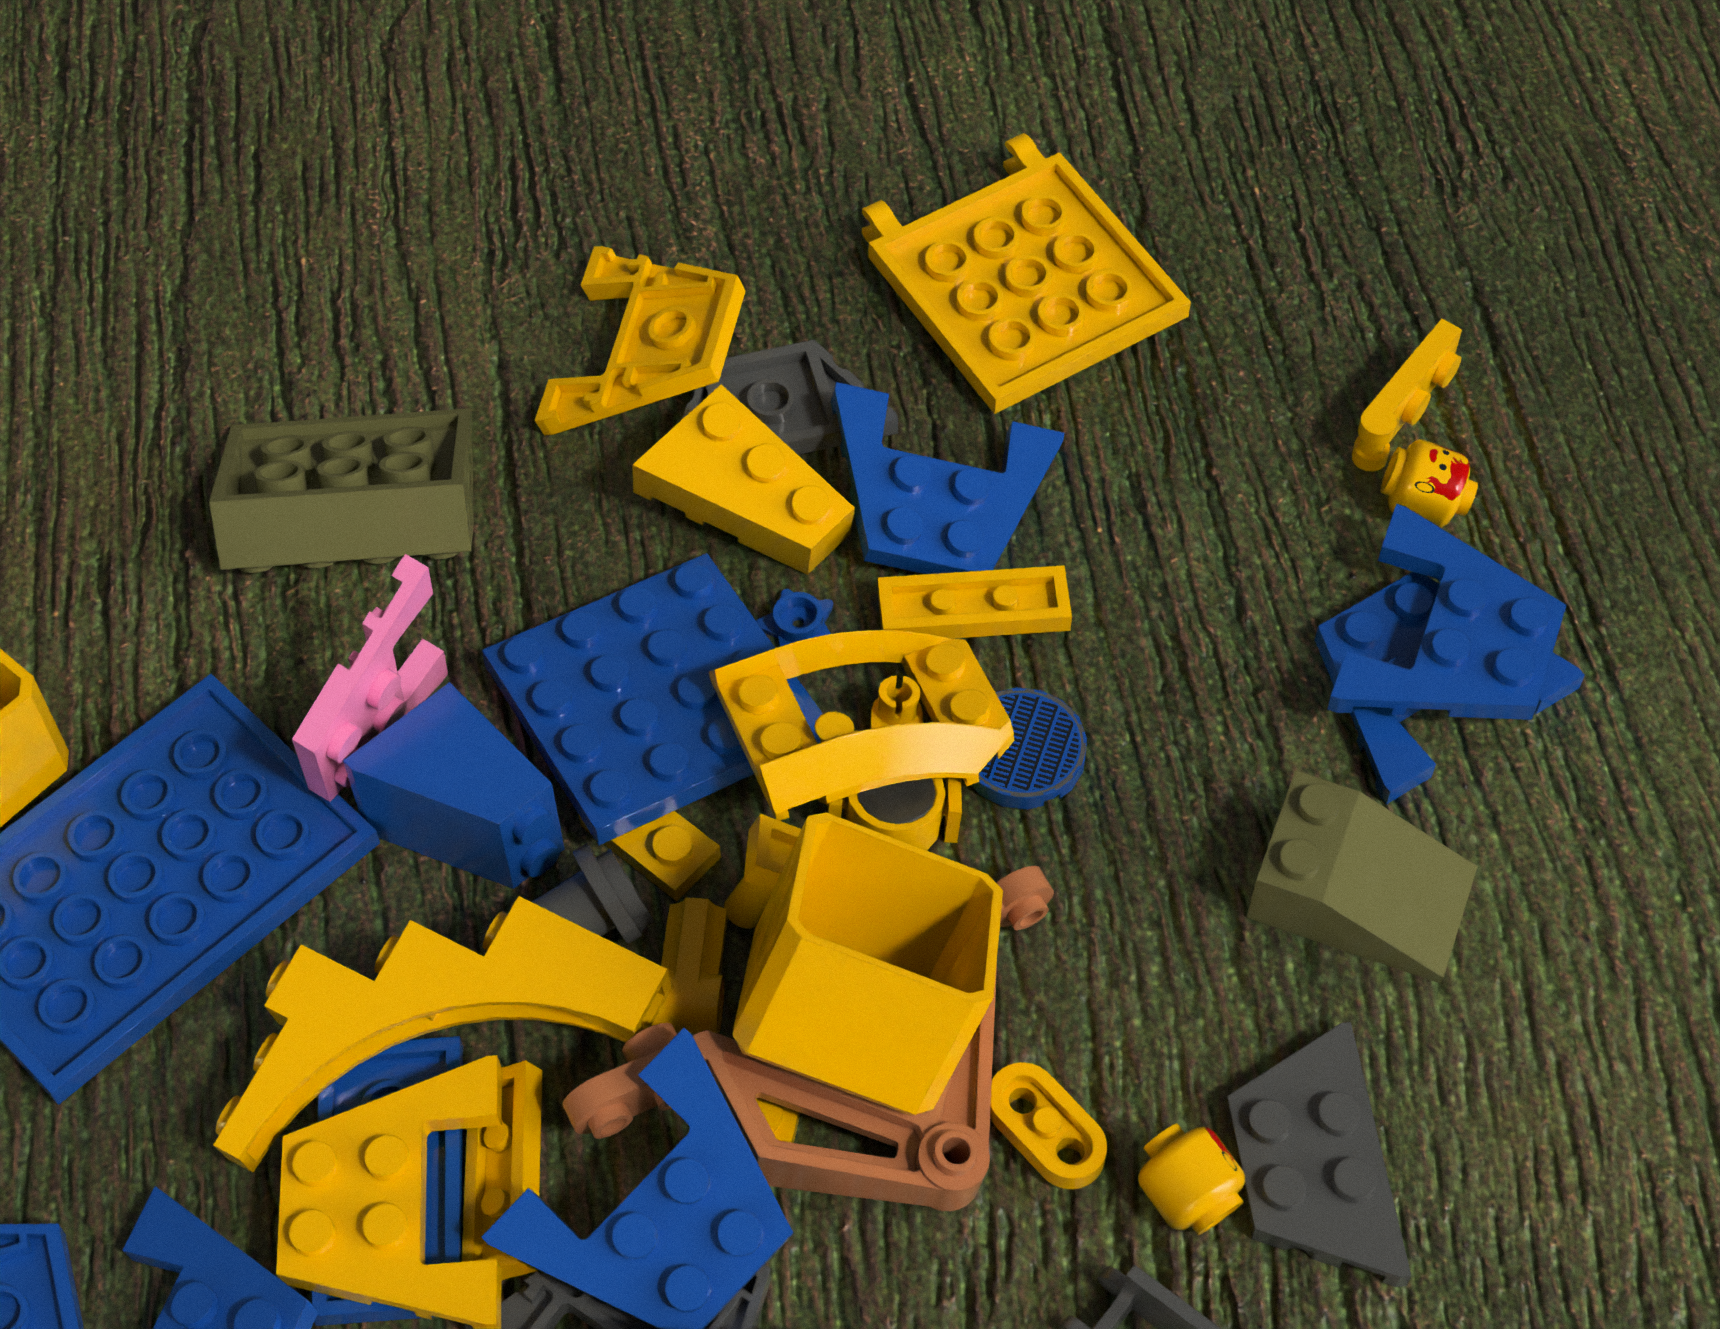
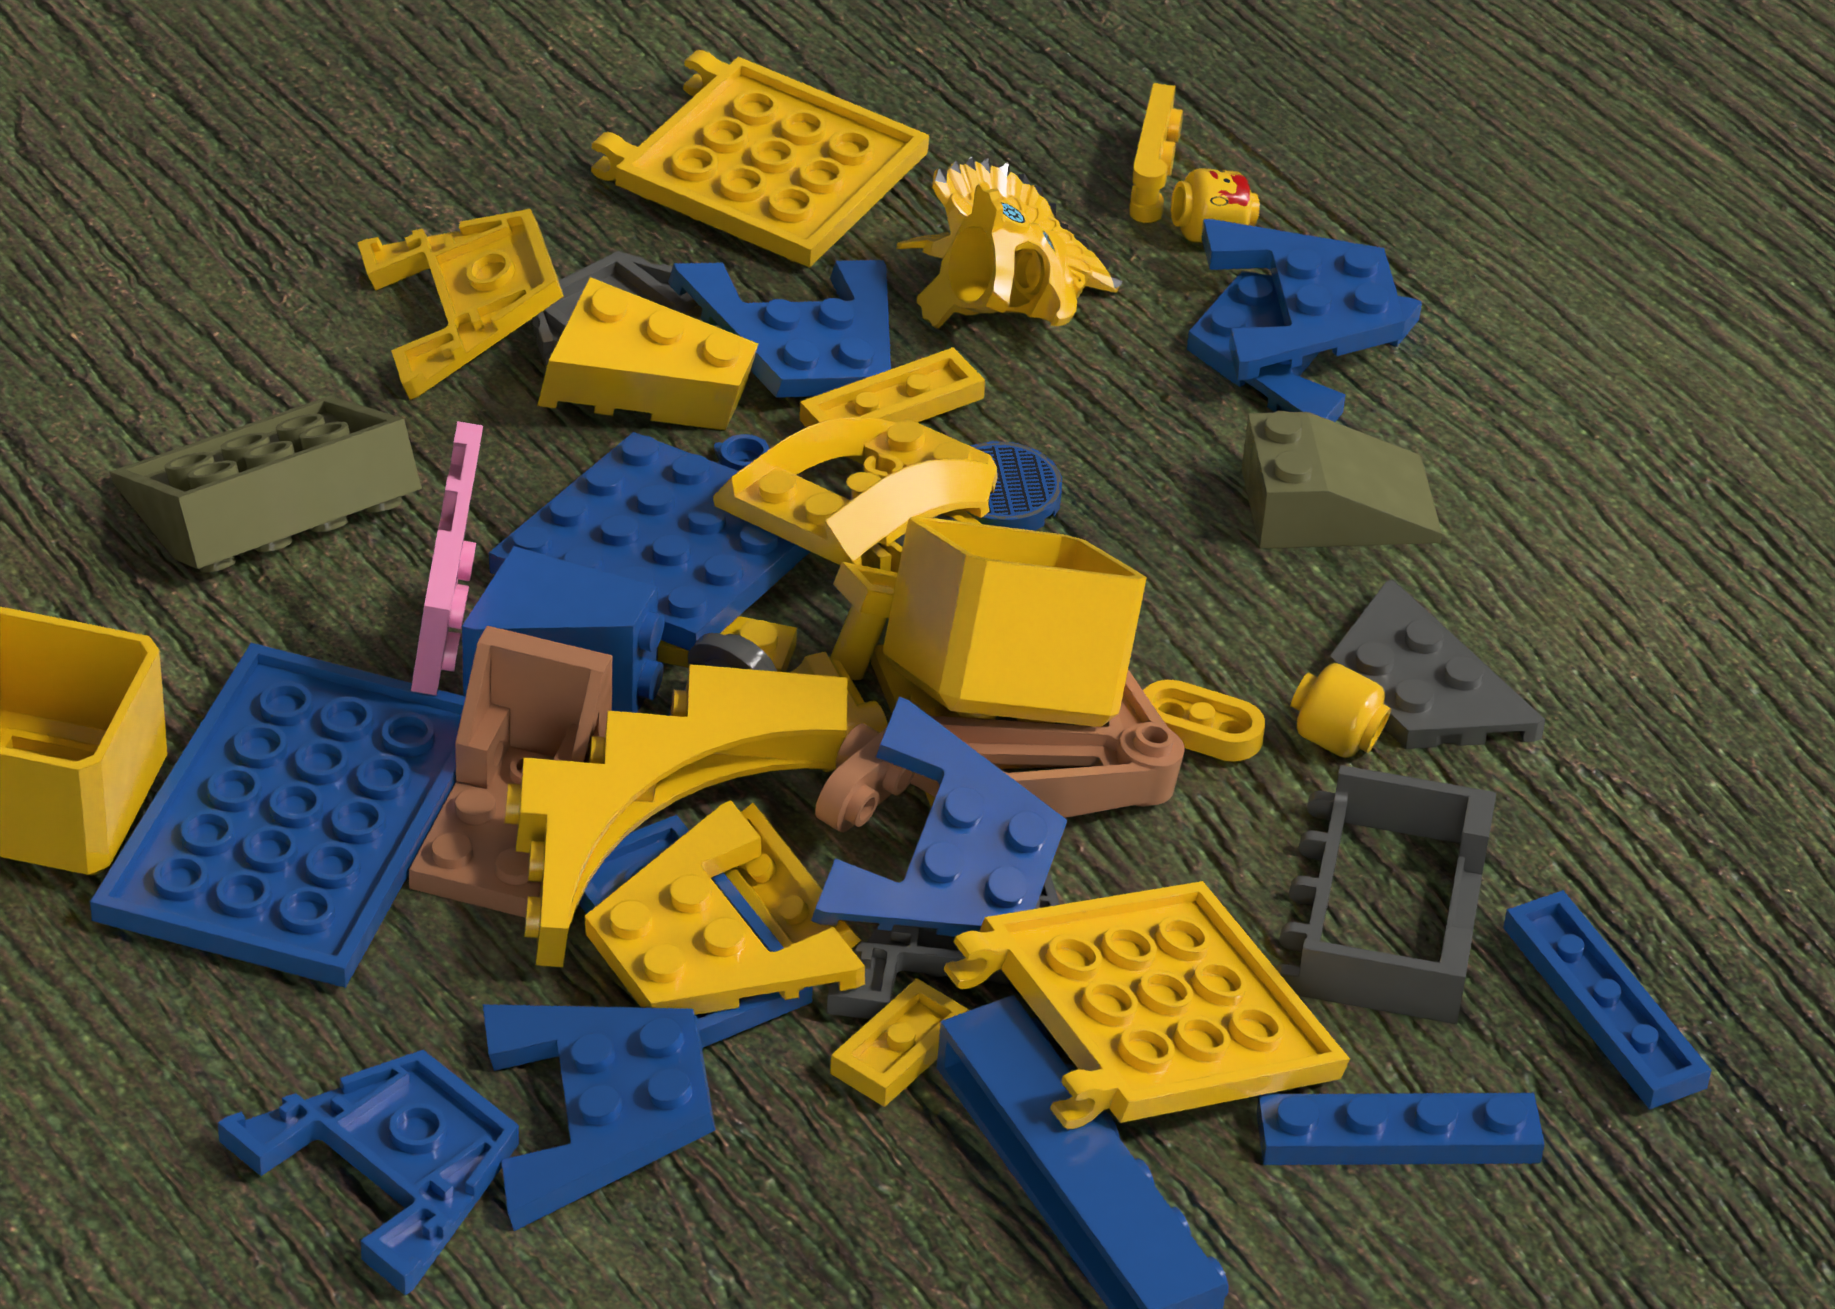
camera: 30 degrees left, 15 degrees down
none -> nougat bracket [409,626,612,918]
none -> yellow piece [896,156,1123,329]

